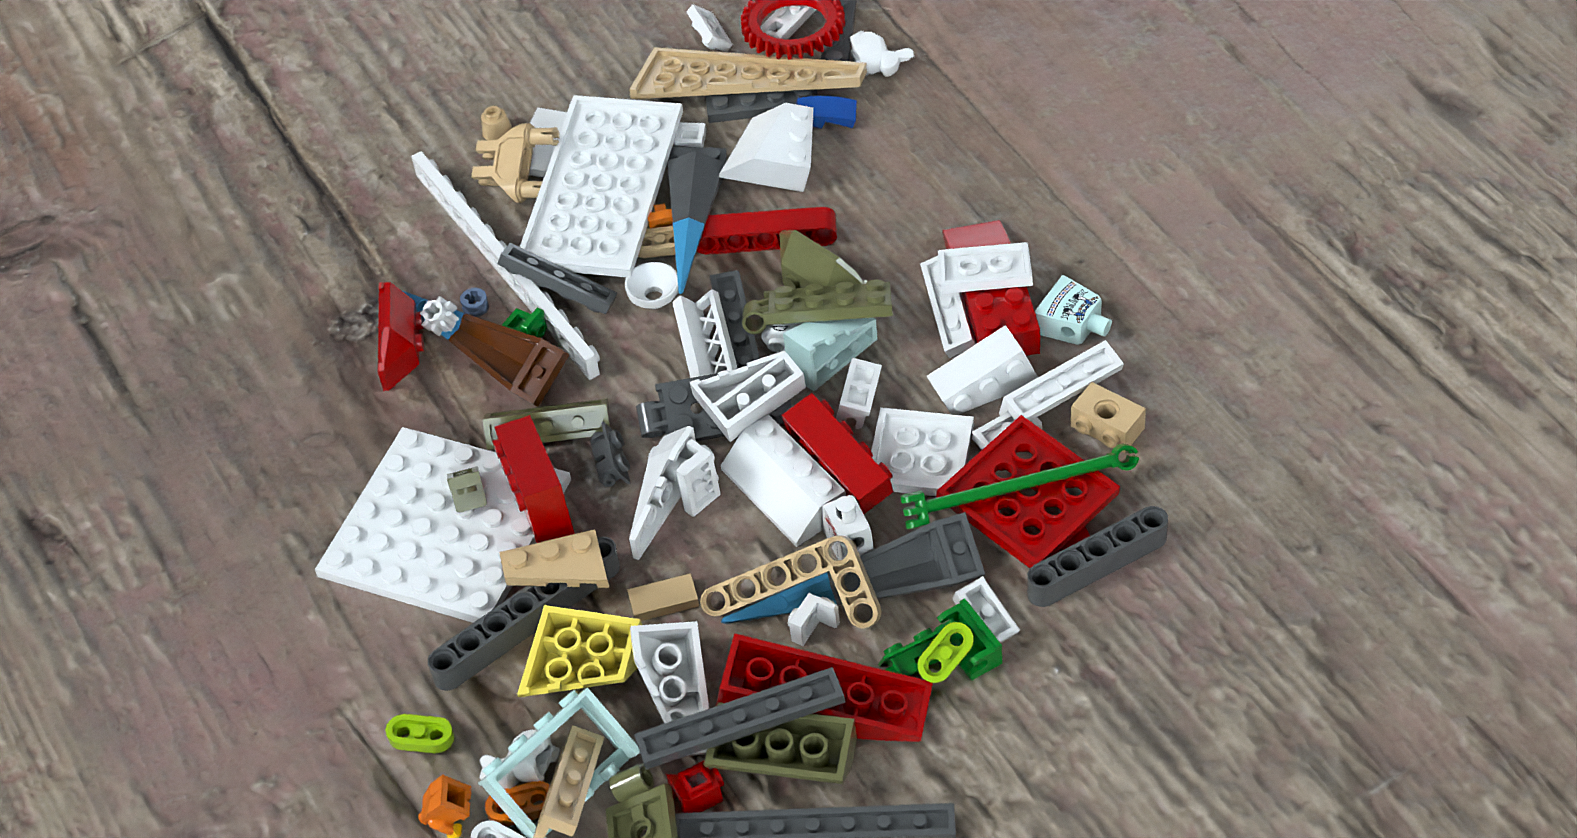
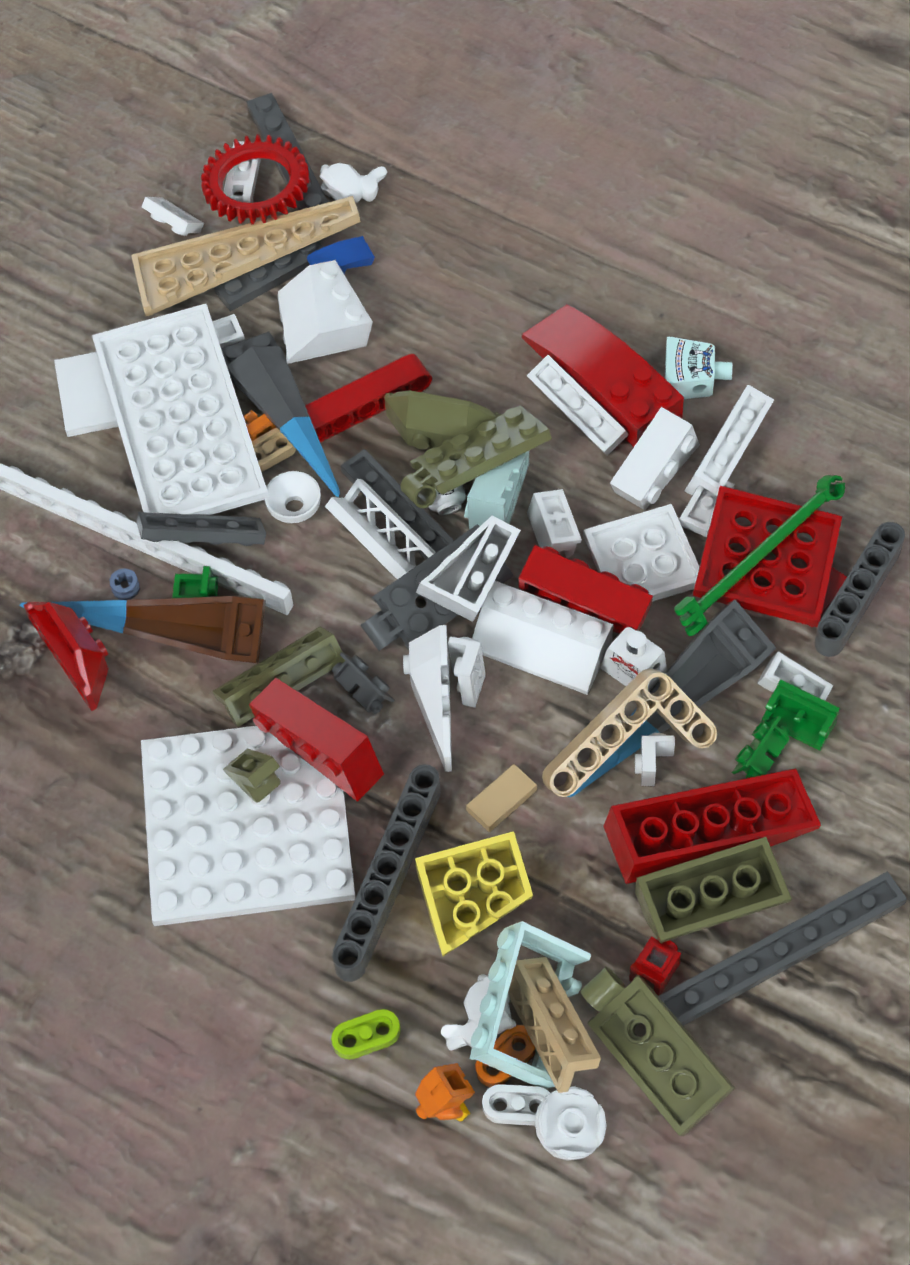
camera: 30 degrees left, 10 degrees up
white gear [420,296,459,336] -> none
tan connector [471,123,560,203] -> none
tan hat [481,106,512,140] -> none
tan wing [499,529,609,588] -> none
white wedge [630,621,709,756] -> none
dark grey plate [634,667,845,770] -> none
lime plate [918,622,974,683] -> none
white tile [938,242,1033,294] -> none
tan brick [1071,382,1146,453] -> none

